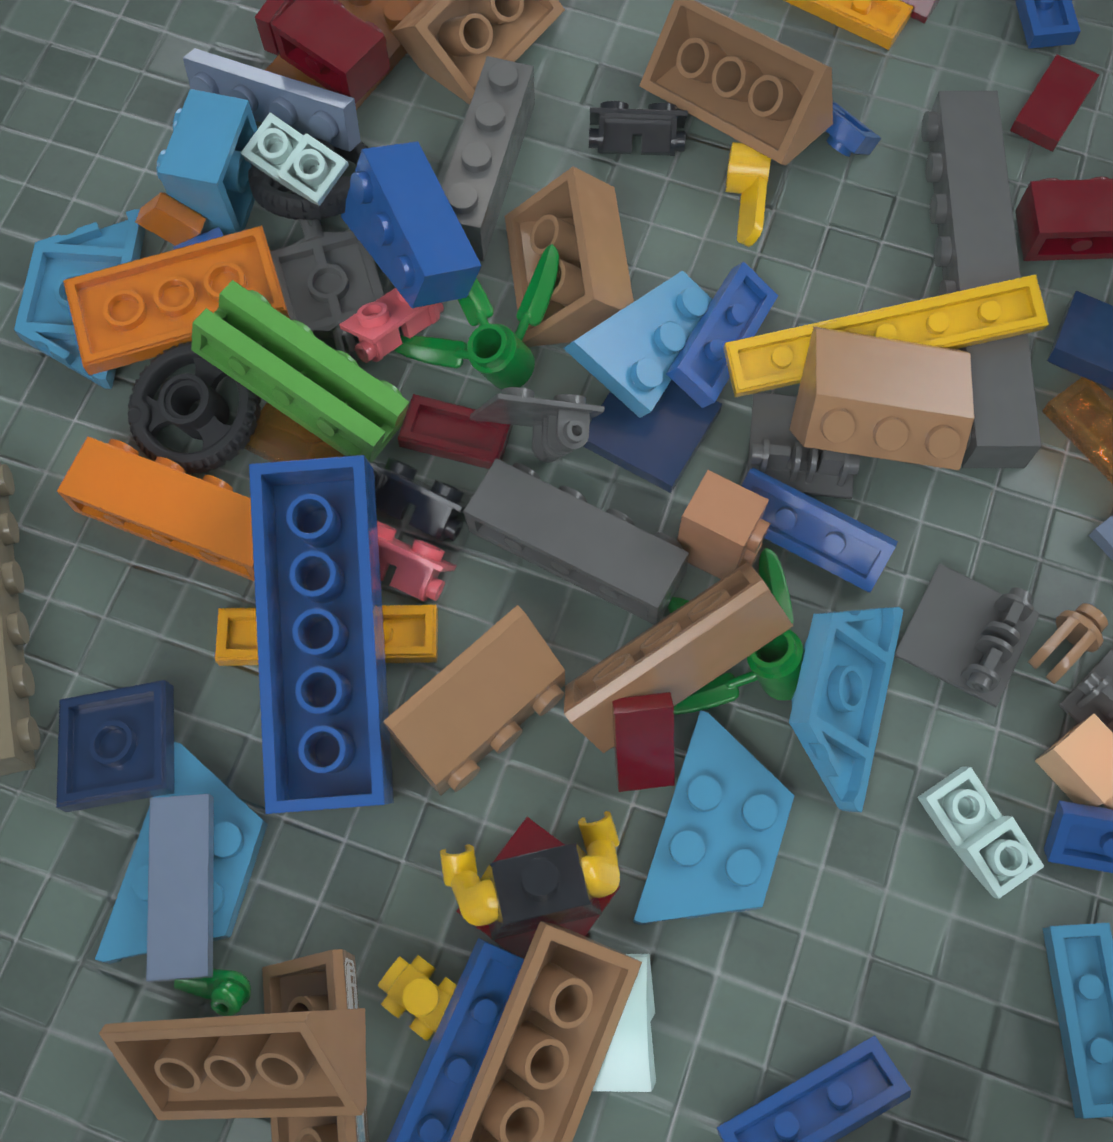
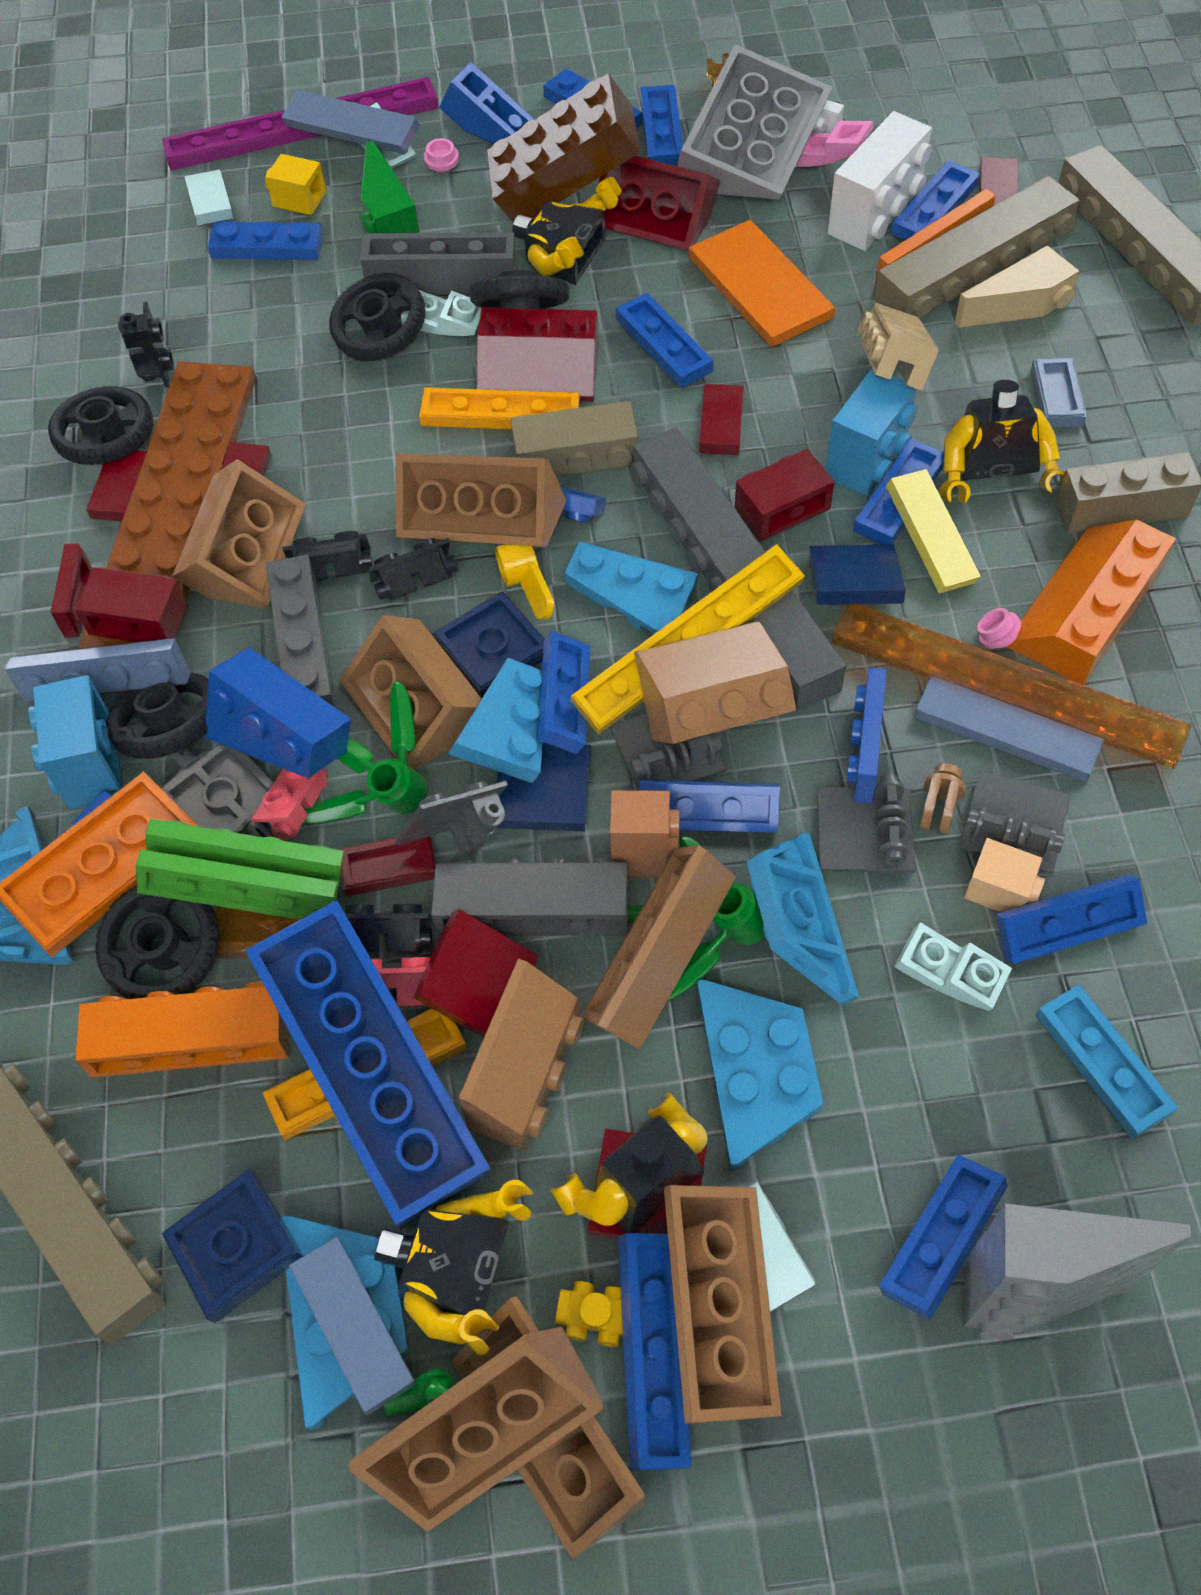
camera: 25 degrees left, 10 degrees down
orange tile [135,192,206,246] -> none
light aqua slope [241,113,349,206] -> none
dark red tile [612,692,675,792] -> none
none -> black hinge [282,531,373,581]
none -> torso [374,1180,533,1355]
none -> dark red tile [413,909,539,1038]
none -> dark blue tile [432,591,545,698]
none -> dark tan brick [510,401,638,476]
none -> dark azure wing [564,541,698,634]
none -> blue plate [846,667,887,804]

